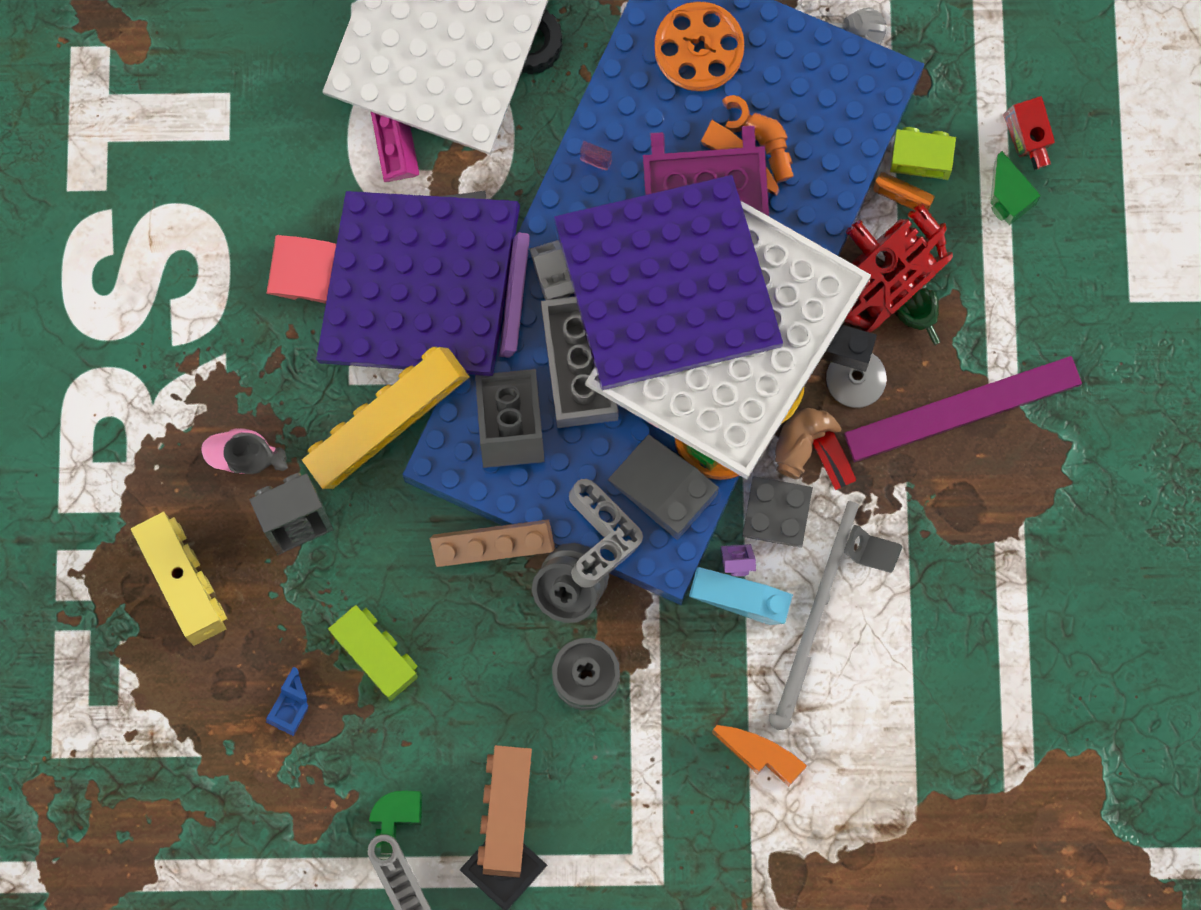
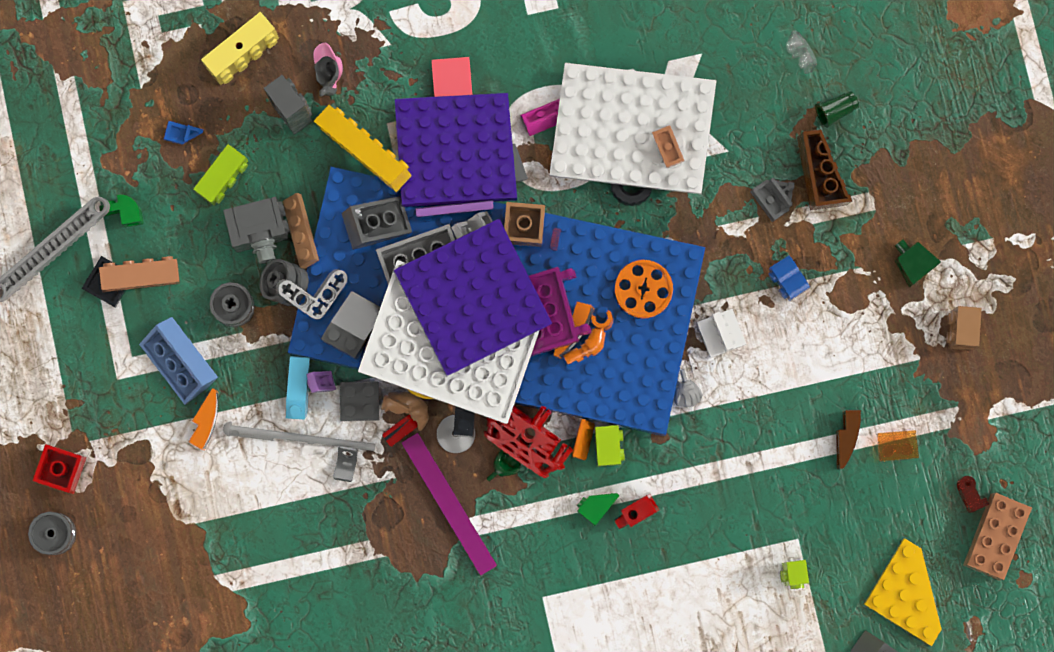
camera: 75 degrees right, 5 degrees up
none -> medium blue slope [139,317,218,405]
none -> dark grey piece [223,197,291,264]
none -> medium nougat brick [504,202,545,247]

